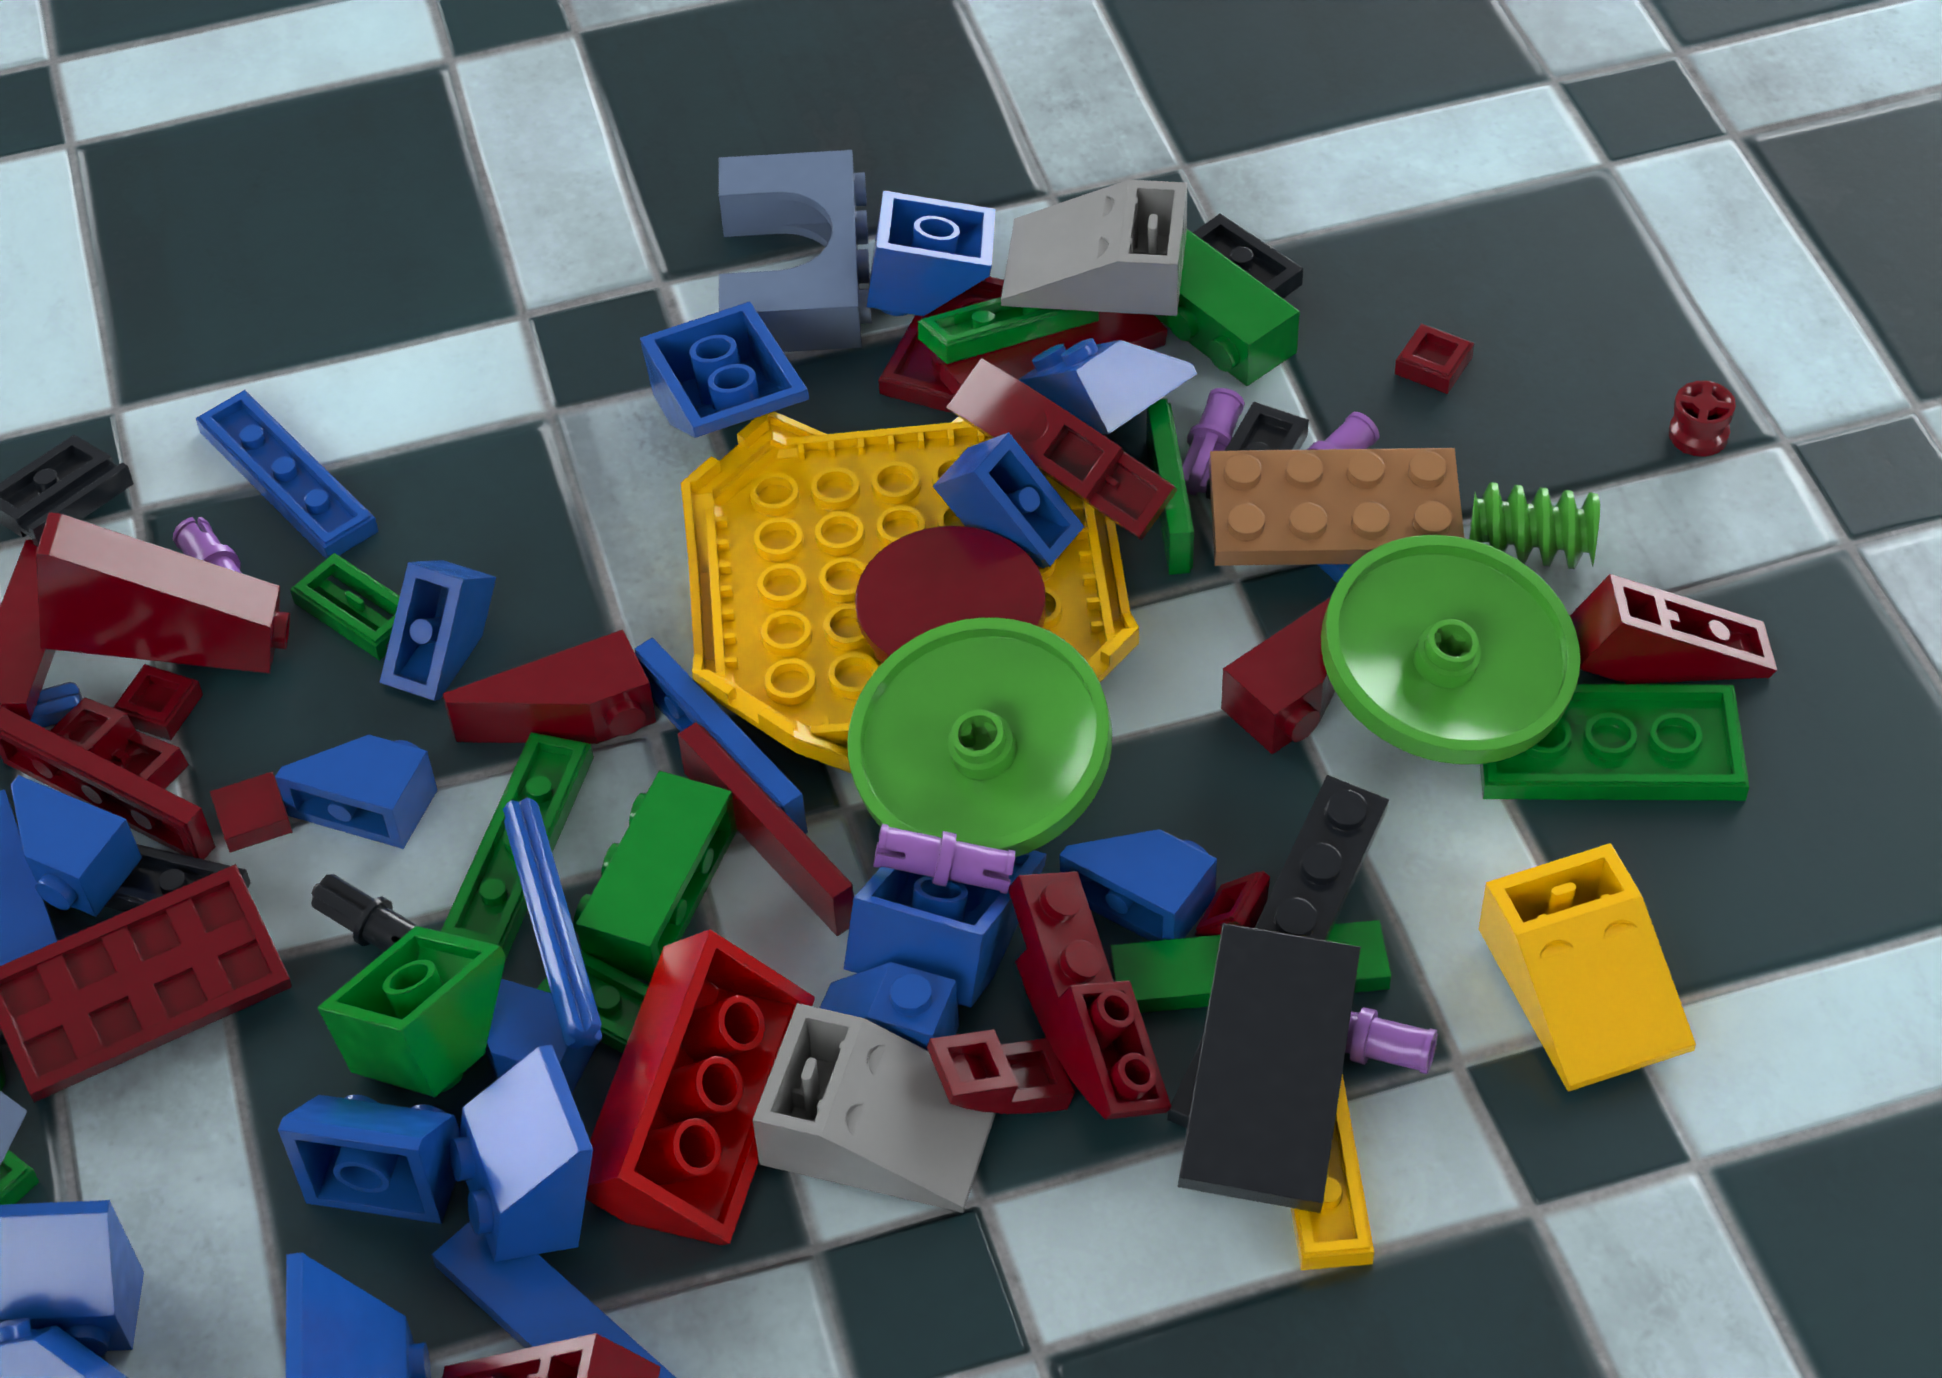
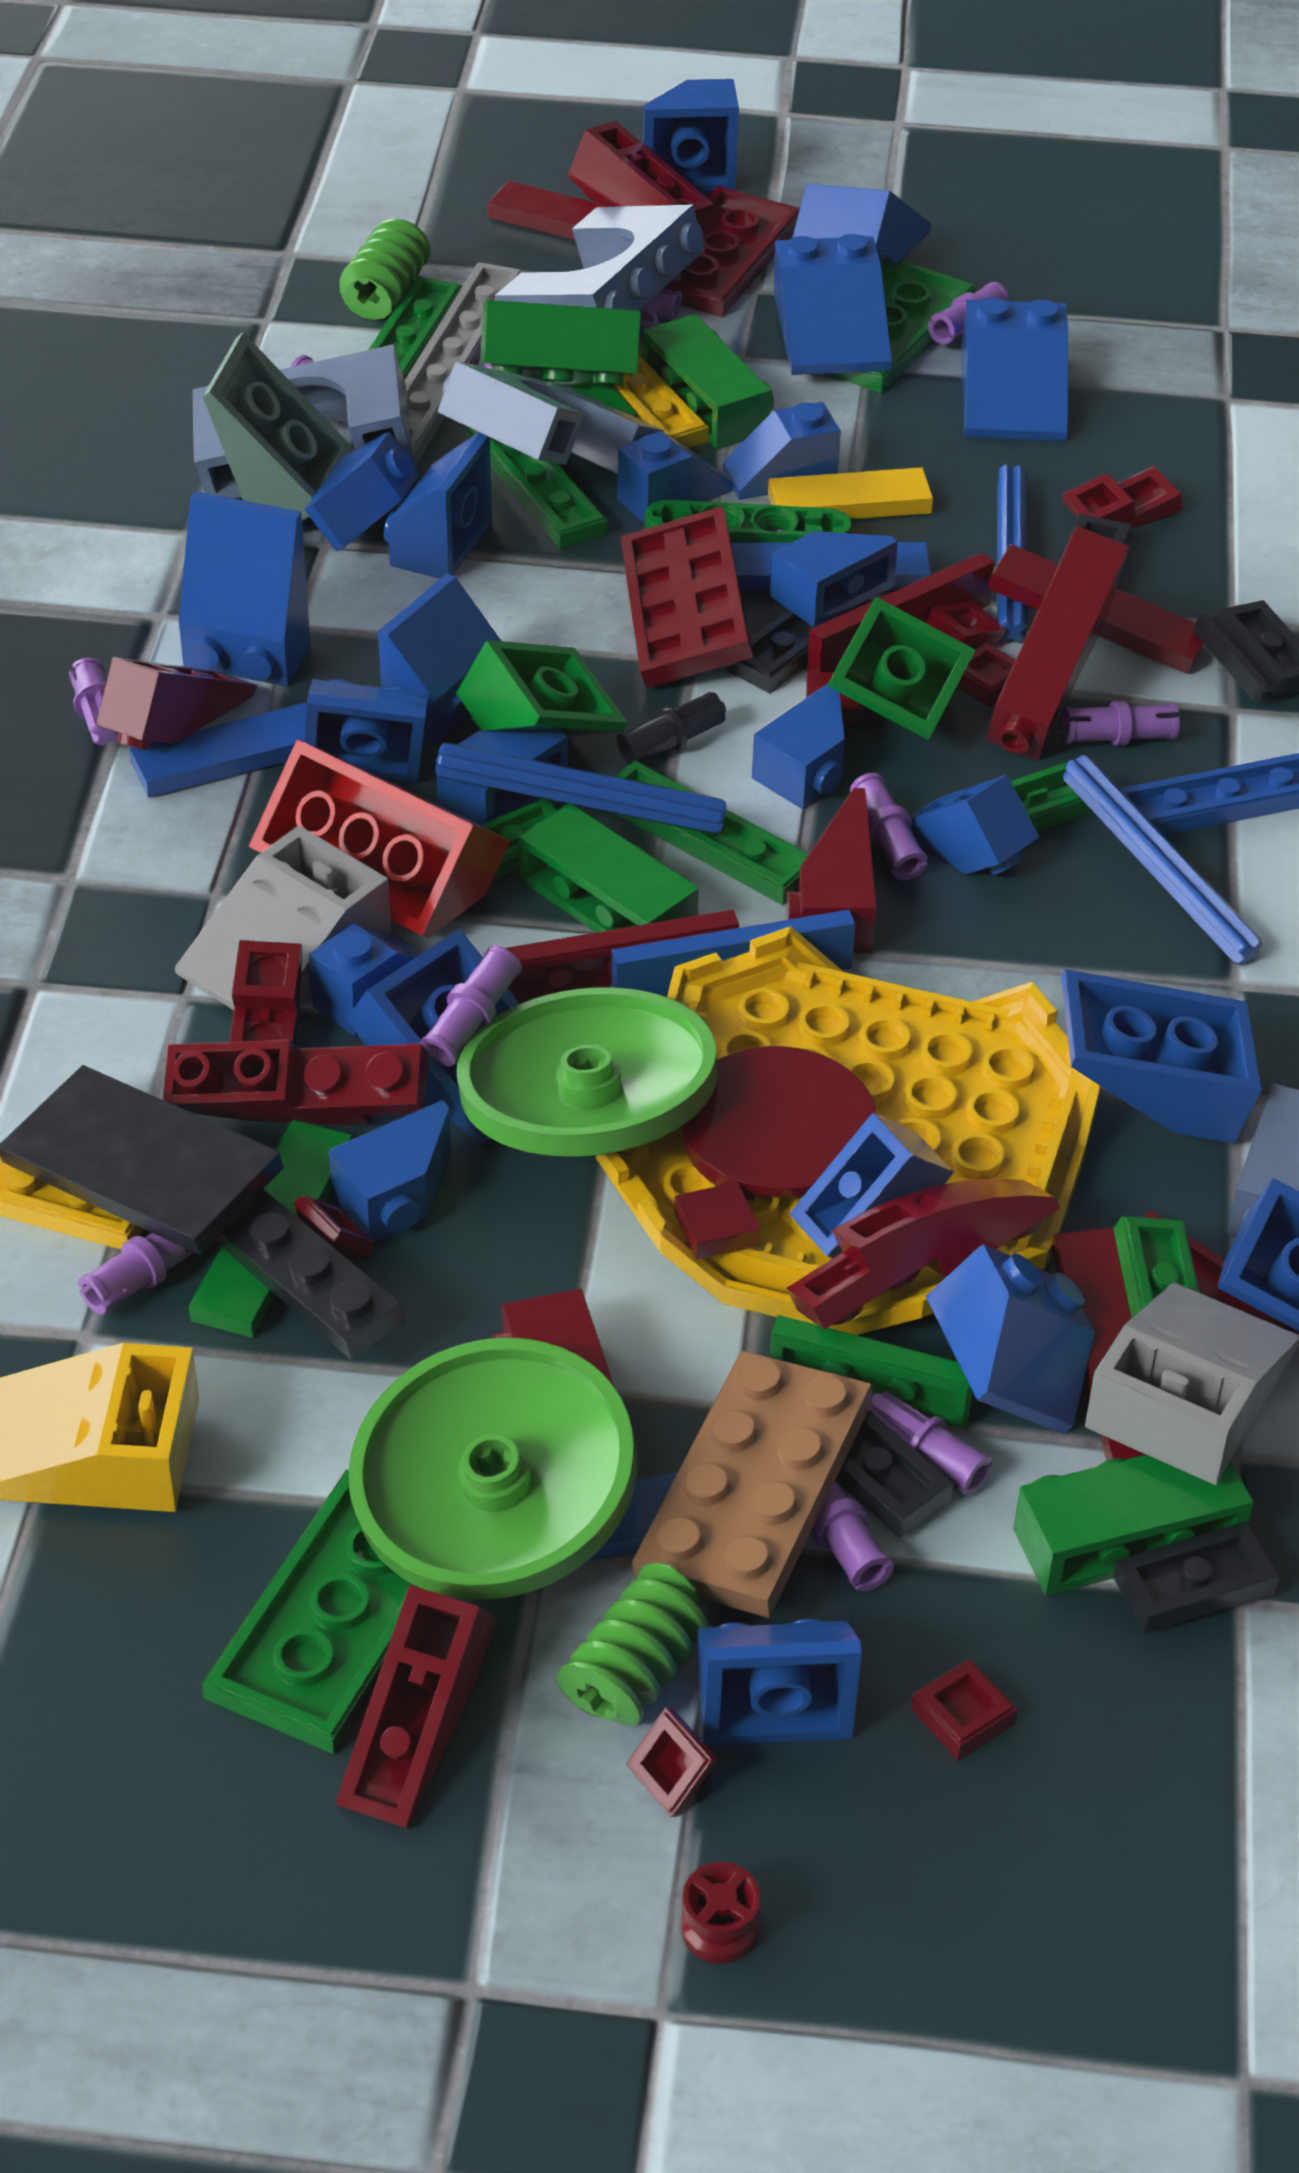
camera: 110 degrees right, 5 degrees down
none -> dark red slope [626,1707,718,1817]
none -> dark red tile [674,1181,761,1260]
none -> blue slope [696,1619,862,1746]
none -> green slope [827,596,975,740]
none -> medium lavender pin [850,773,928,881]
none -> axle [1063,755,1263,965]

